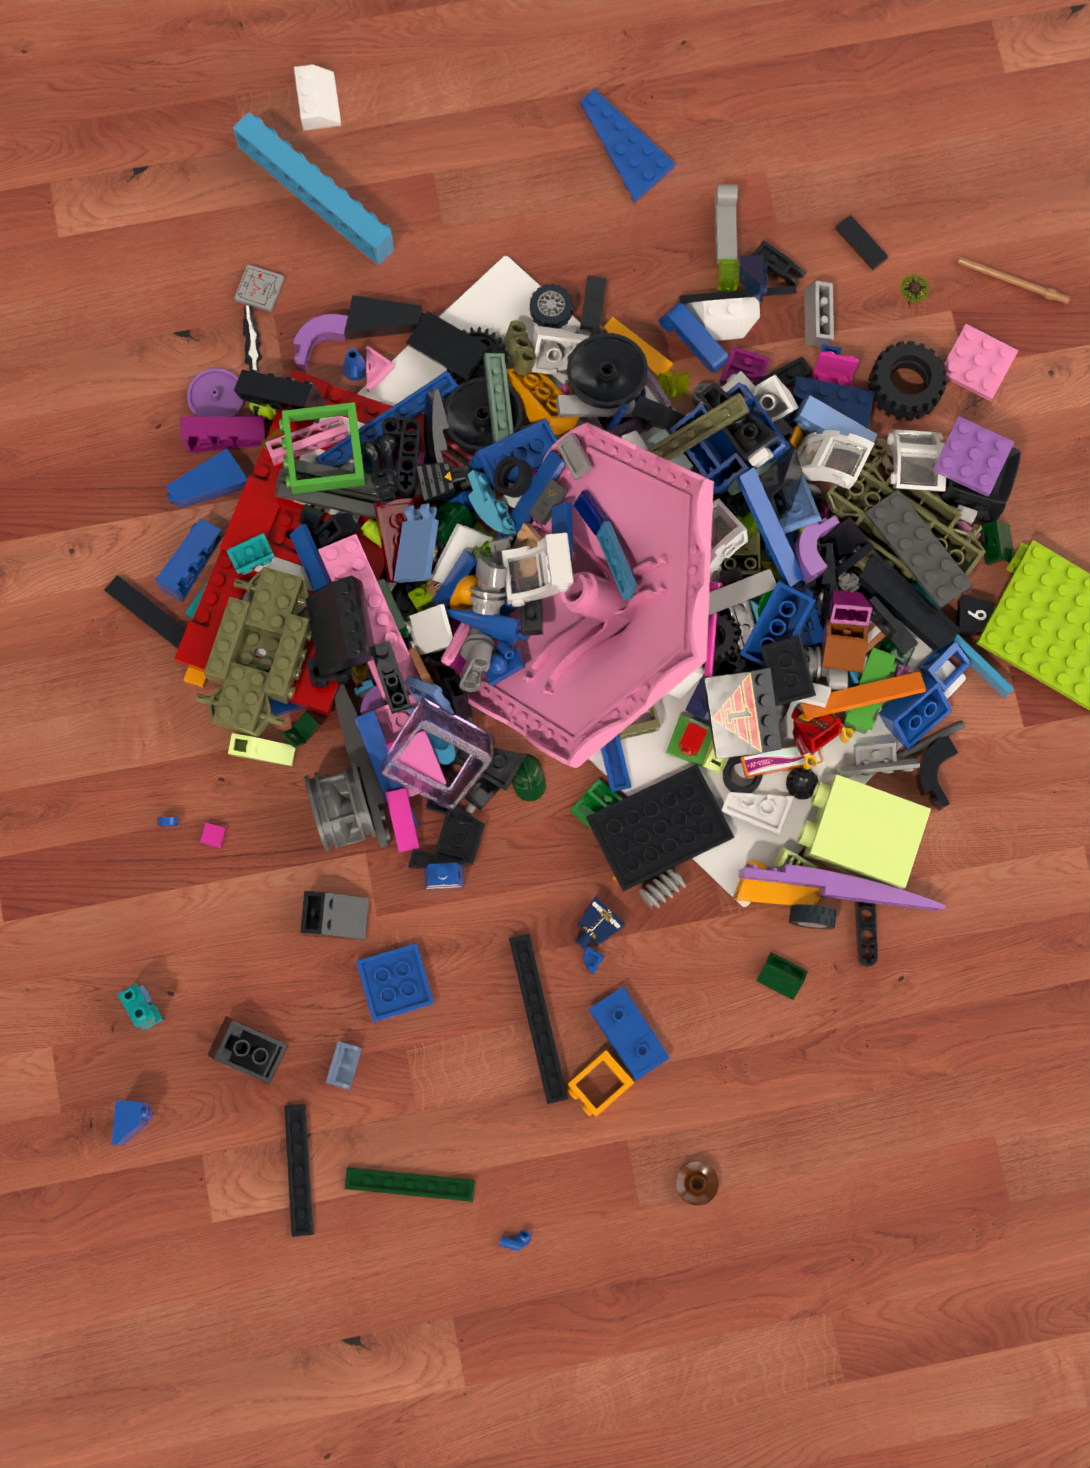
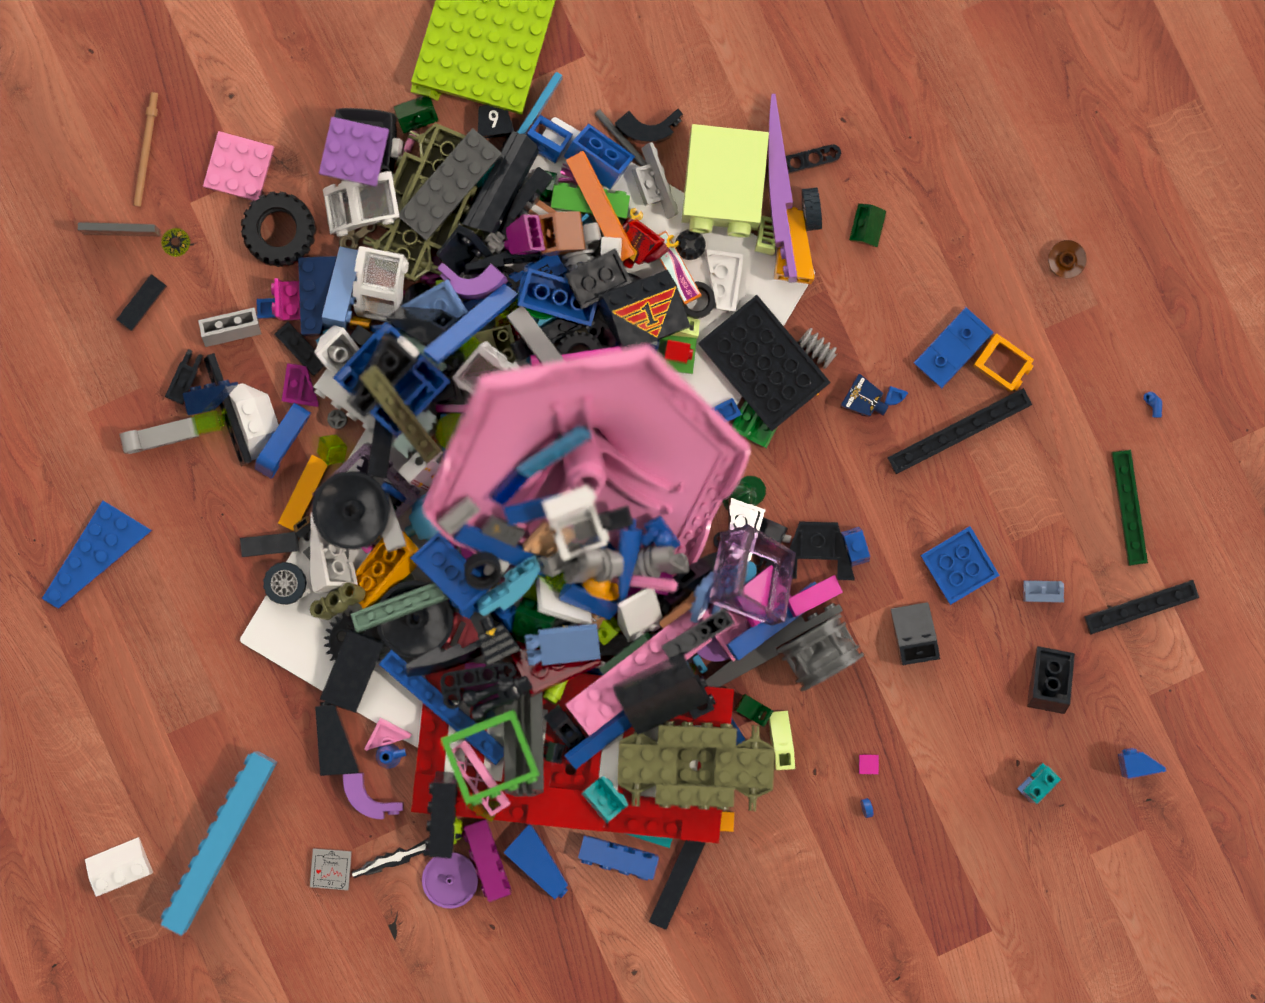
camera: 105 degrees left, 10 degrees up
none -> dark grey tile [78,222,161,237]

